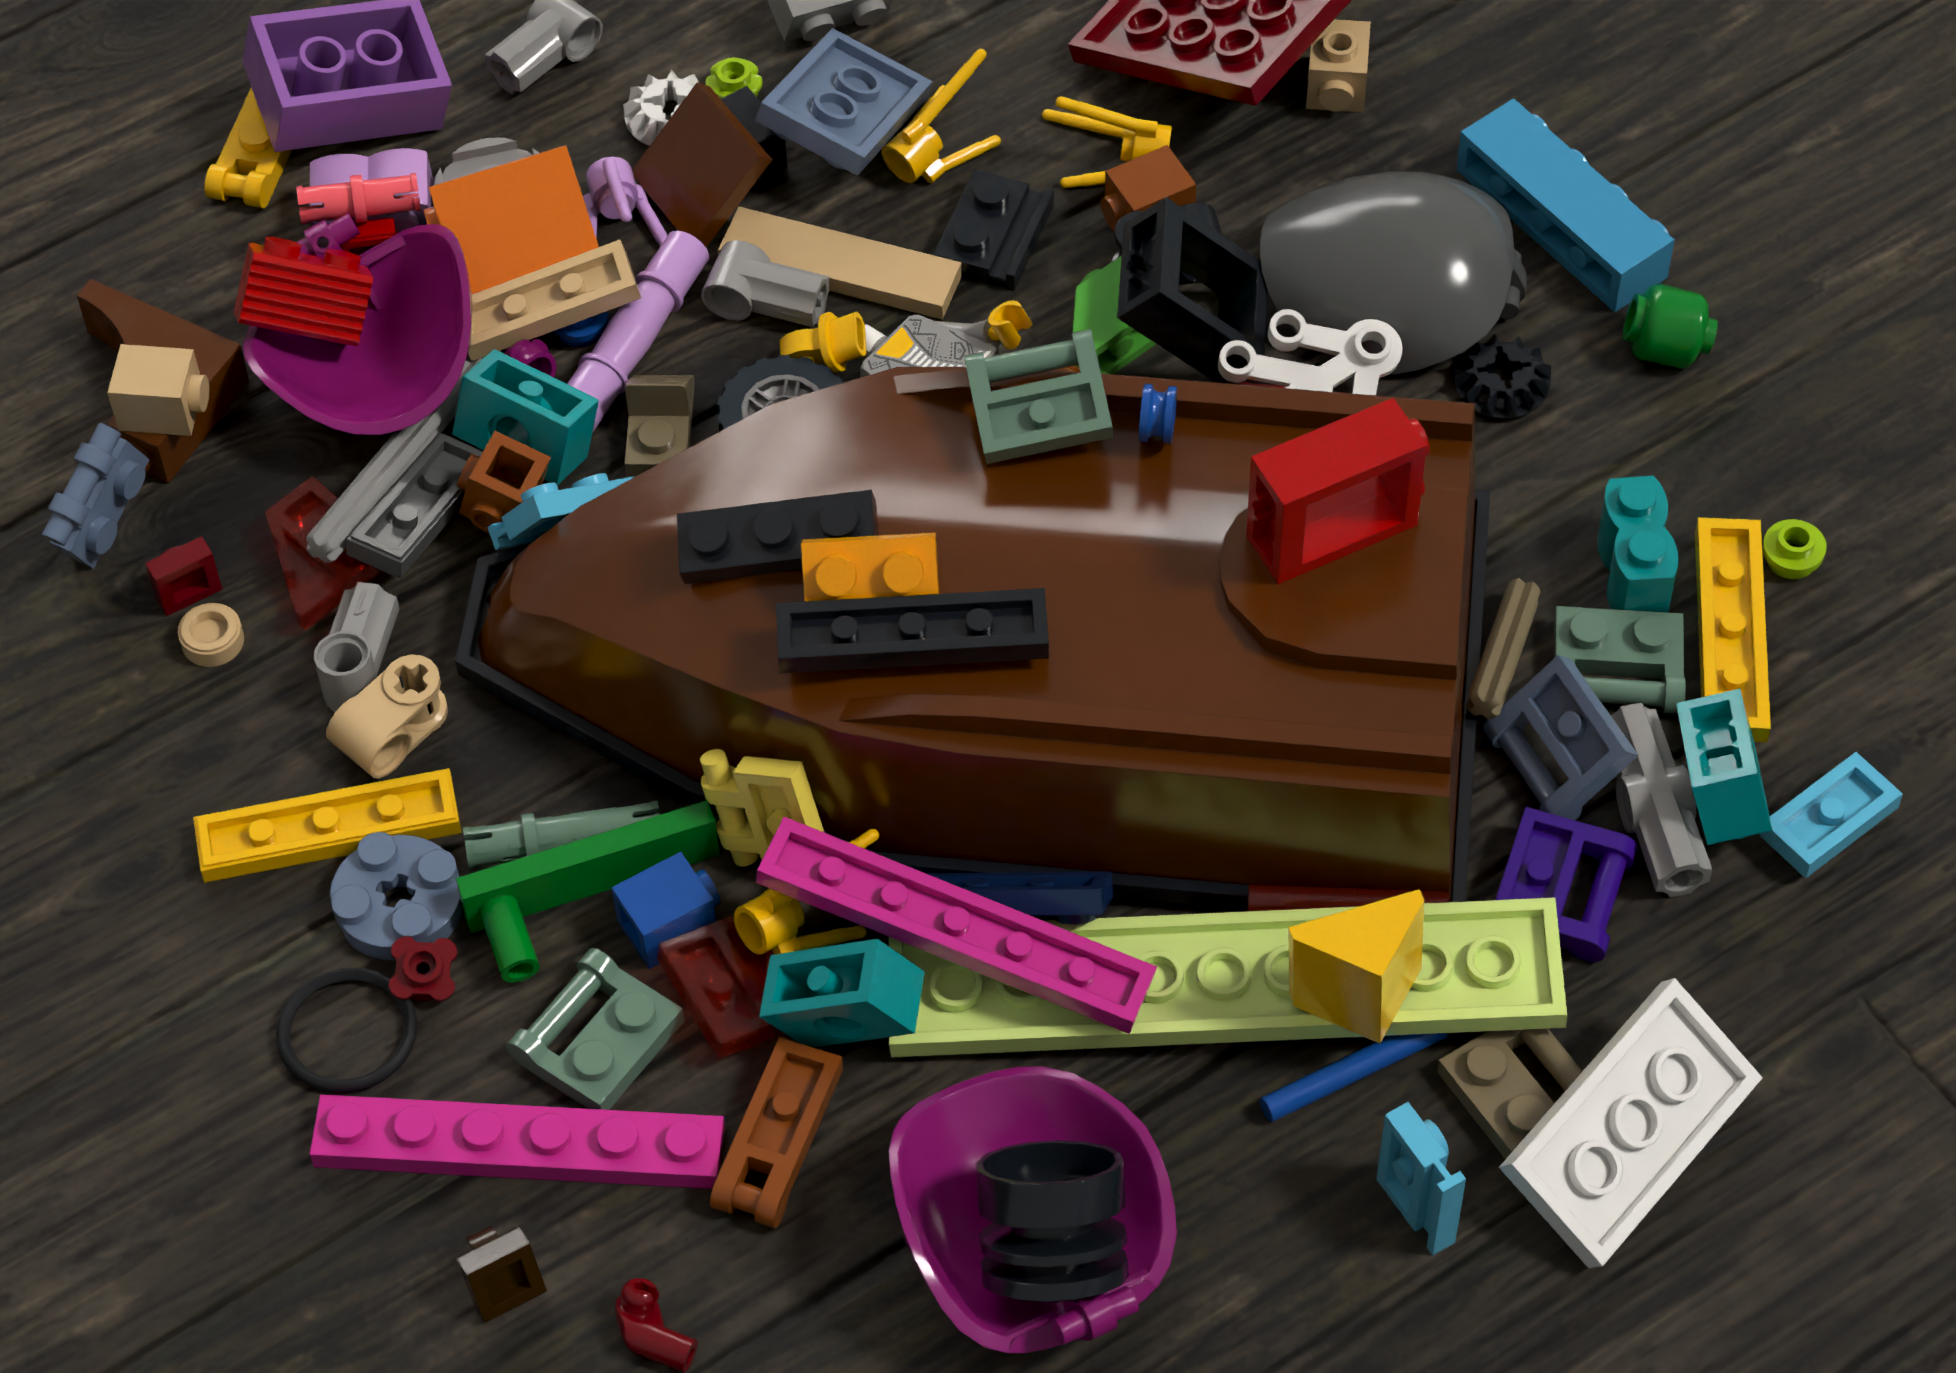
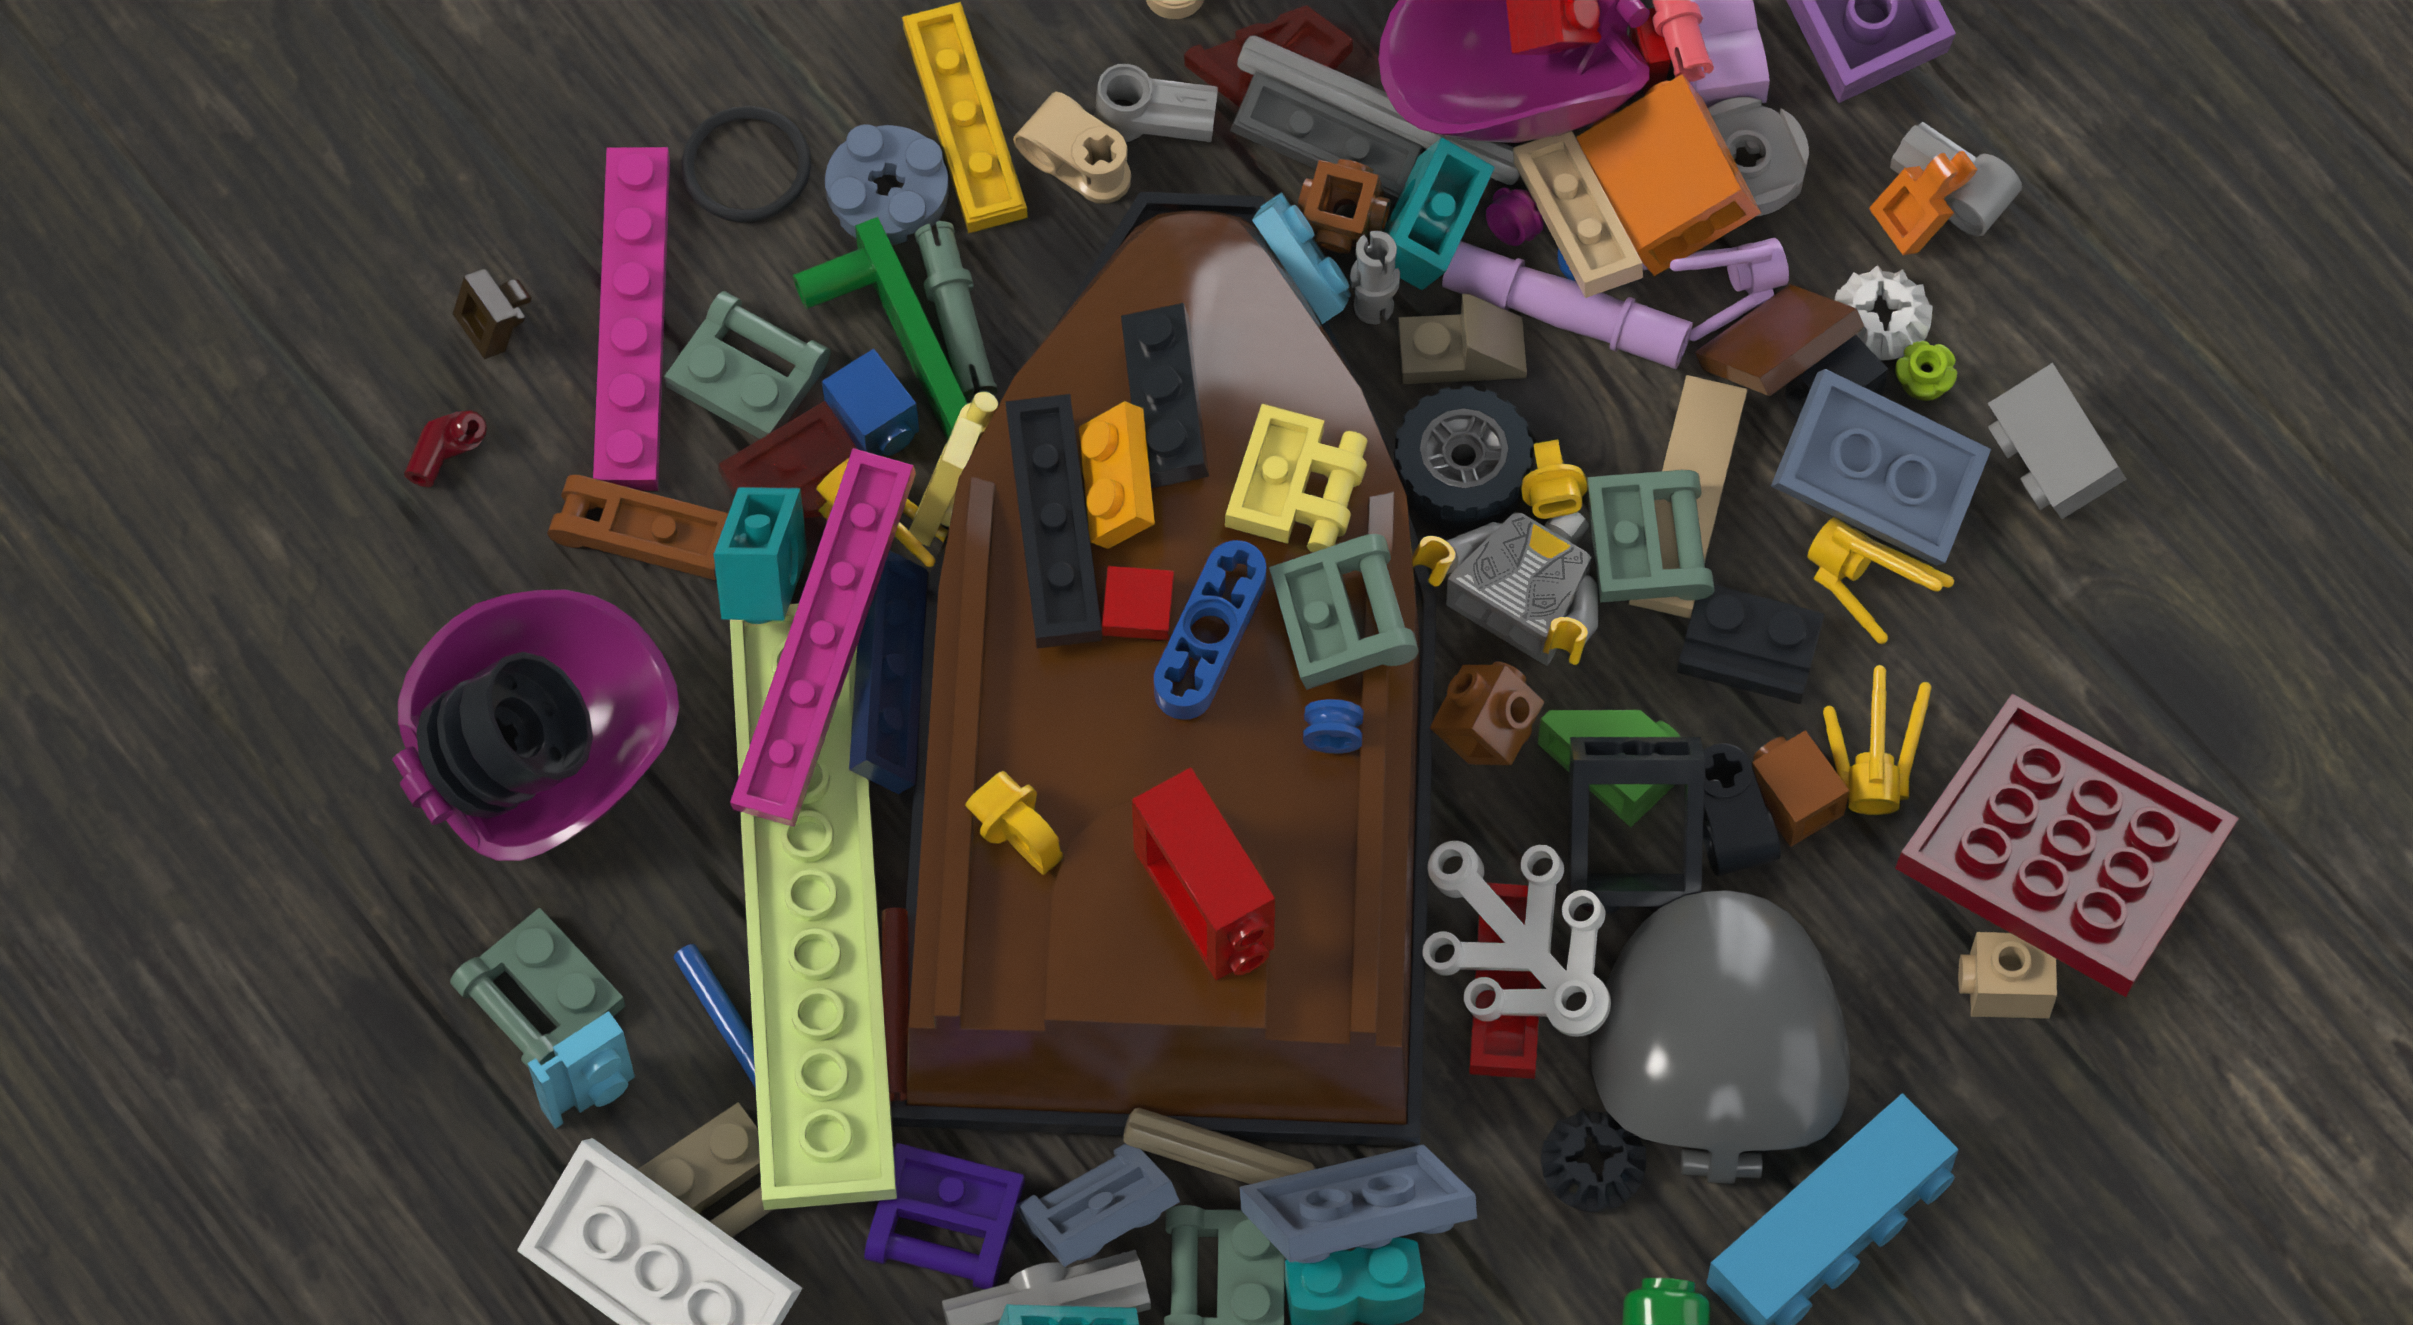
camera: 85 degrees right, 10 degrees up
dark red plate [389,936,457,1002] -> none
light grey piece [701,240,830,327] -> none
yellow slope [1288,889,1424,1044] -> none
none -> sand green plate [450,908,626,1068]
none -> yellow piece [965,771,1063,875]
none -> red tile [1102,566,1174,640]
none -> blue beam [1154,540,1266,720]
none -> light yellow plate [1225,404,1368,552]
none -> sand blue plate [1239,1144,1477,1263]
none -> light grey pin [1350,231,1400,324]
none -> sand green plate [1587,470,1715,603]
none -> orange plate [1869,151,1977,255]

